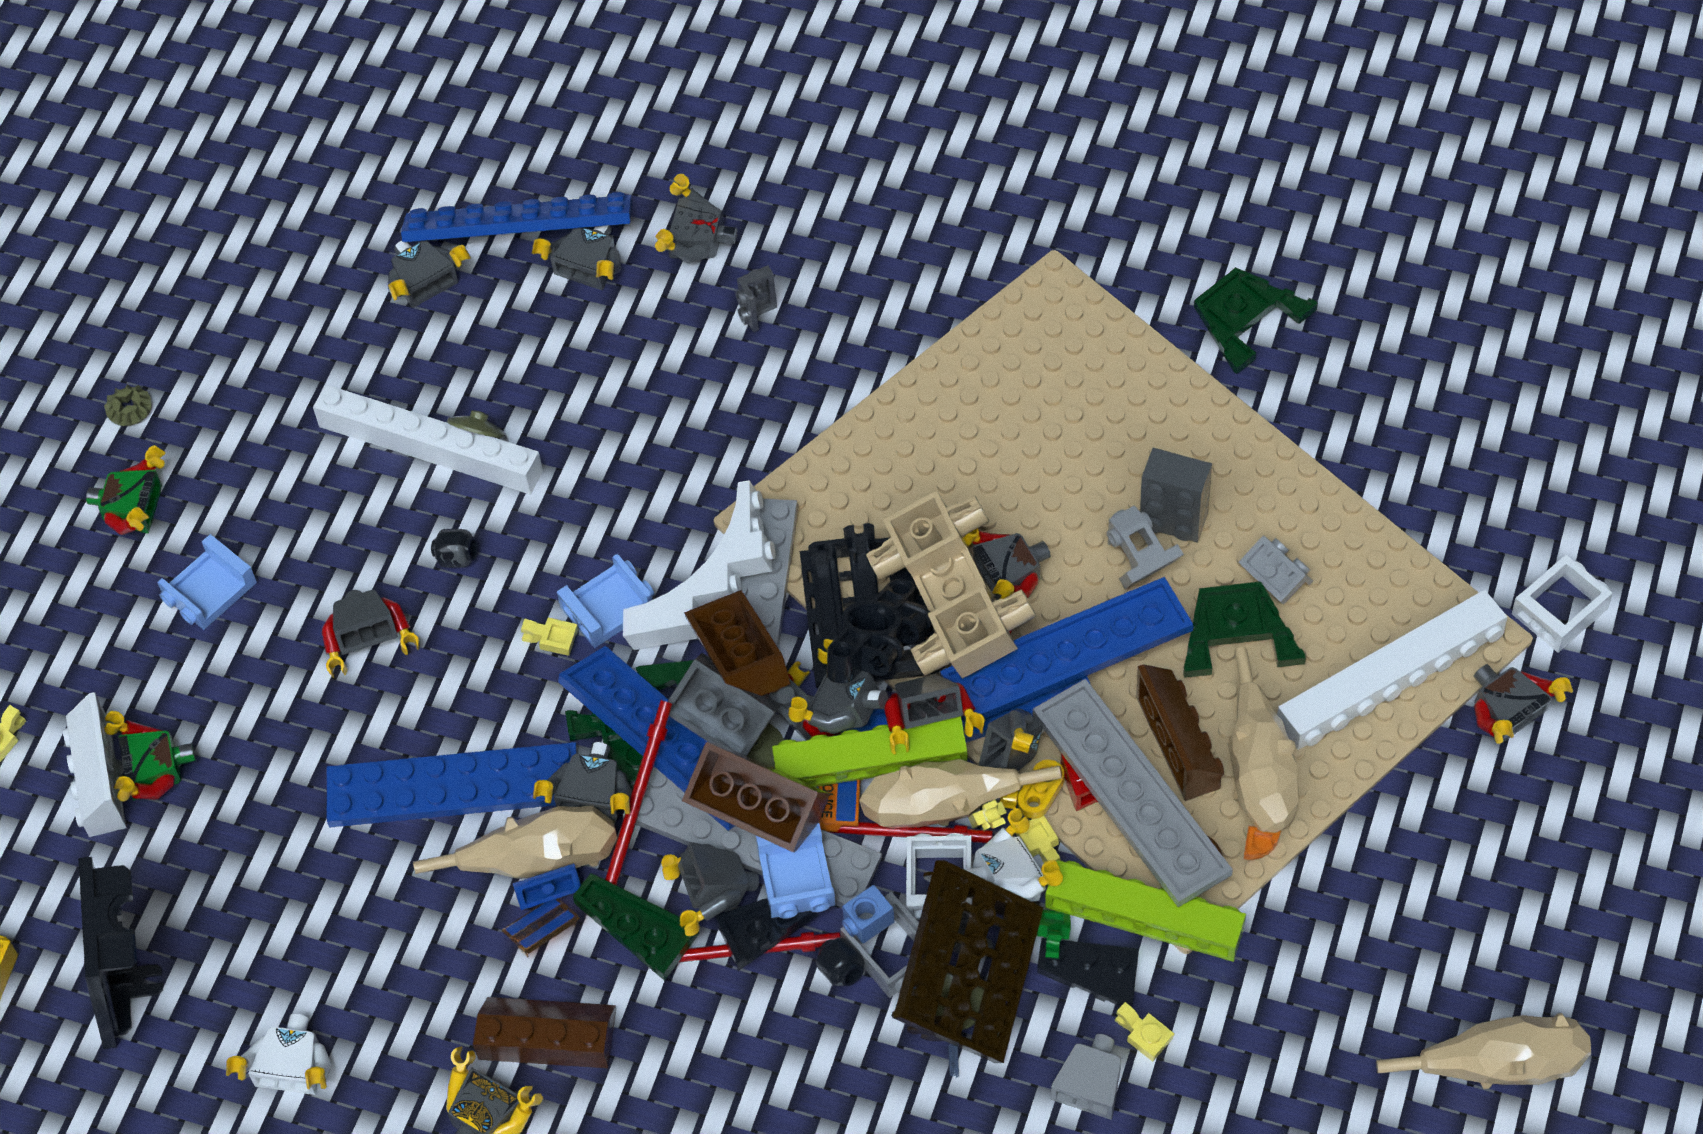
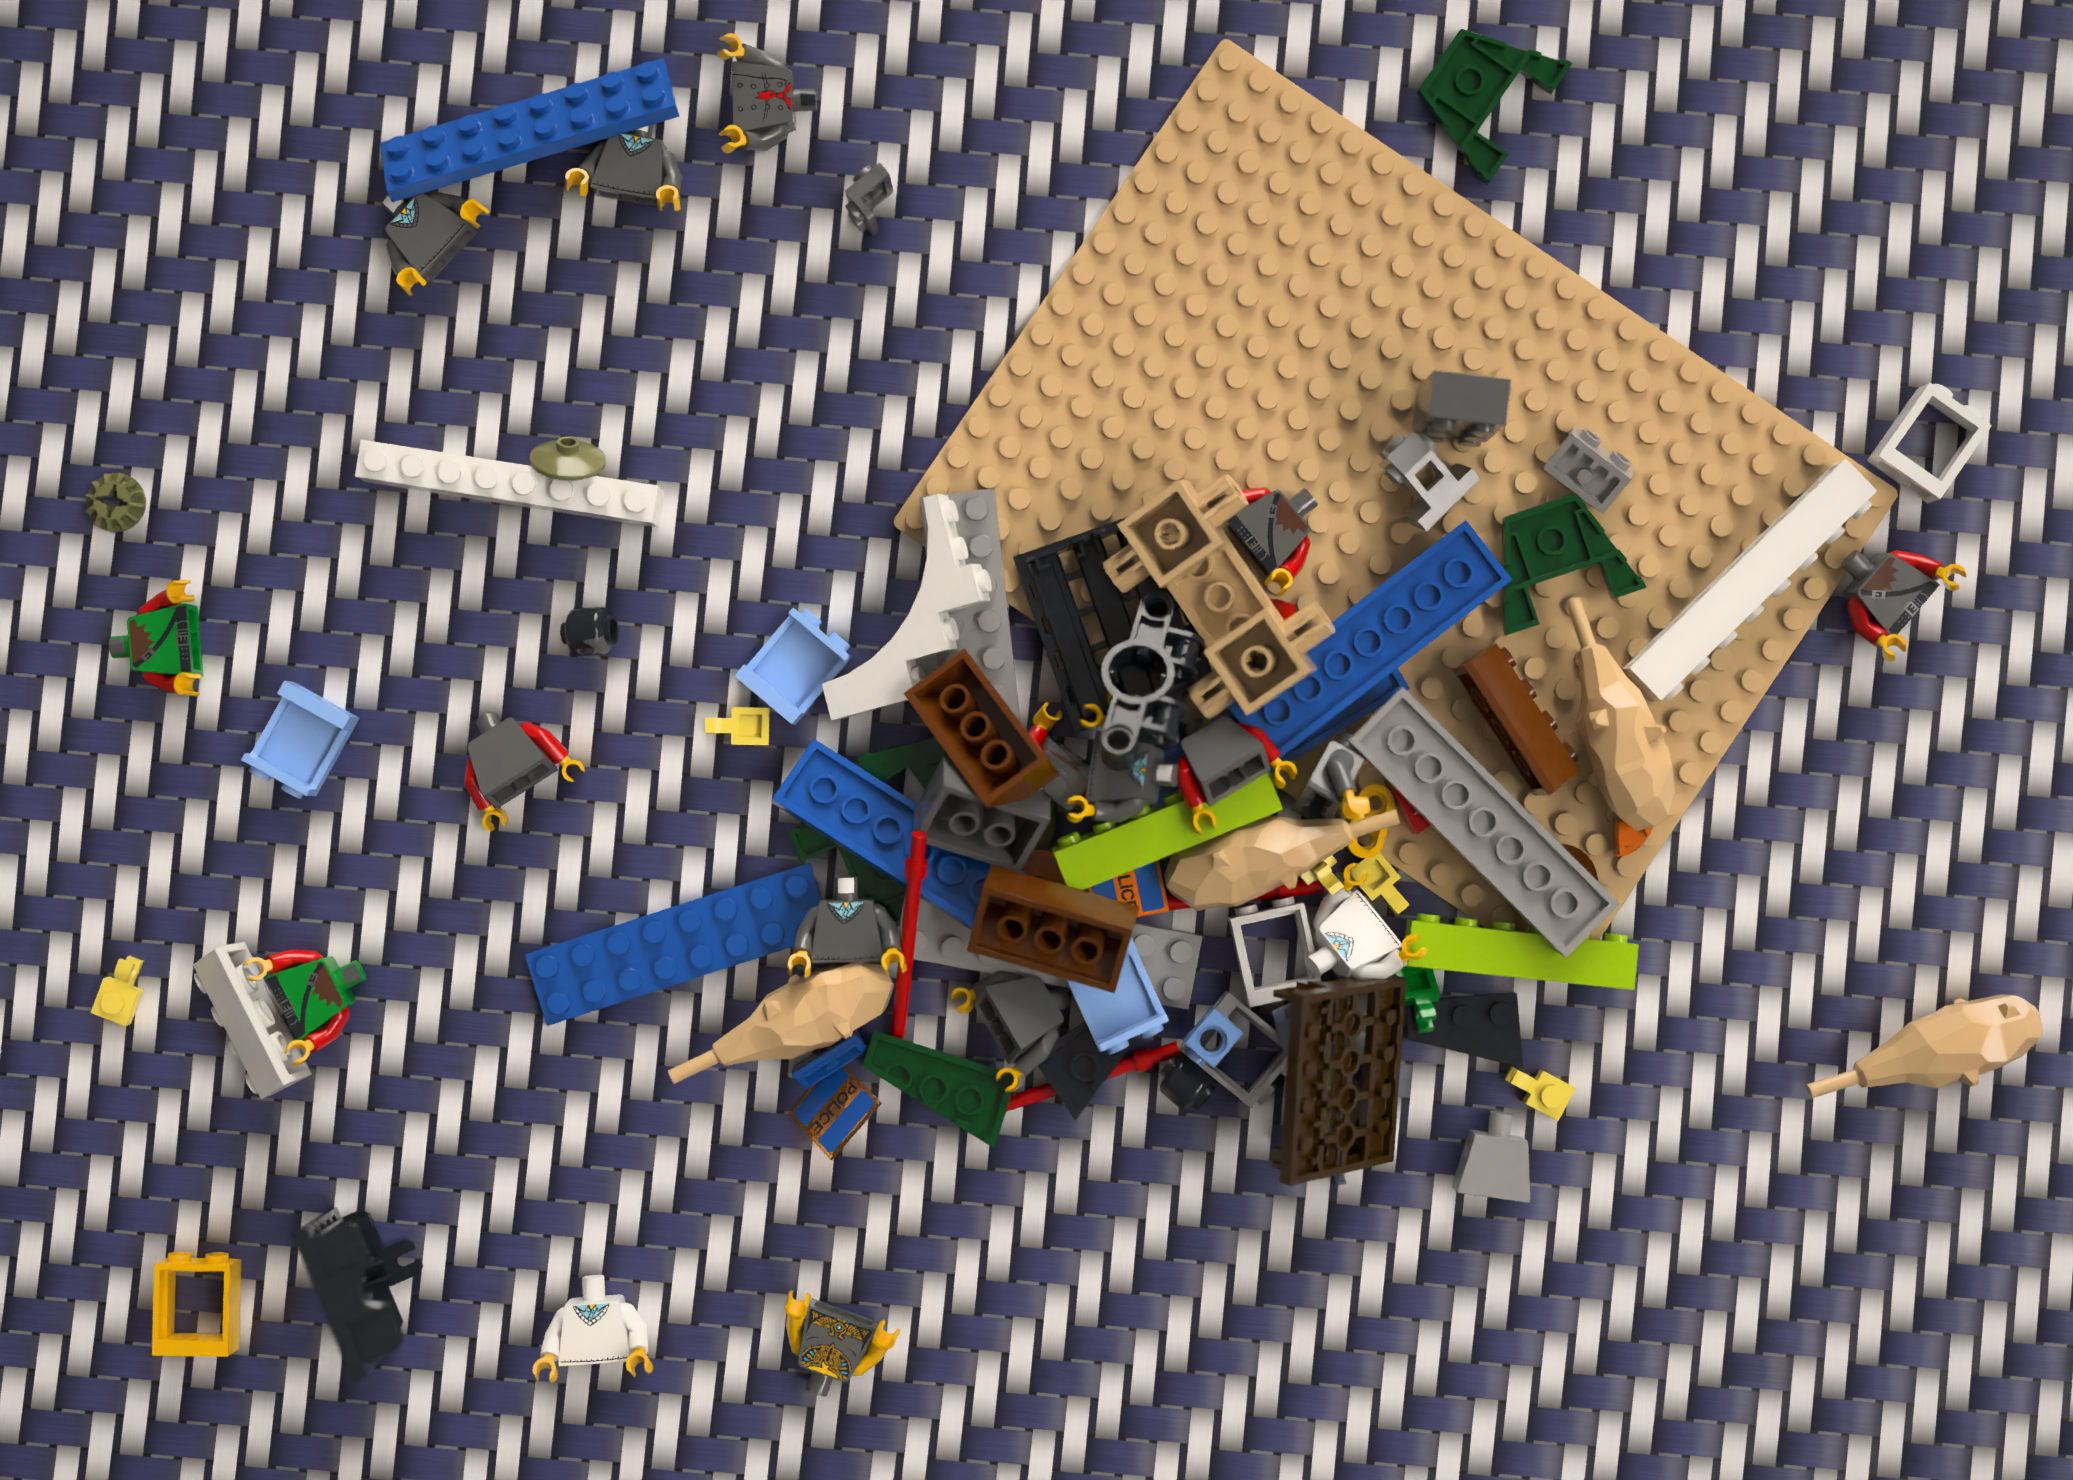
camera: 15 degrees left, 30 degrees up
reddish brown slope [473,997,616,1068] -> none

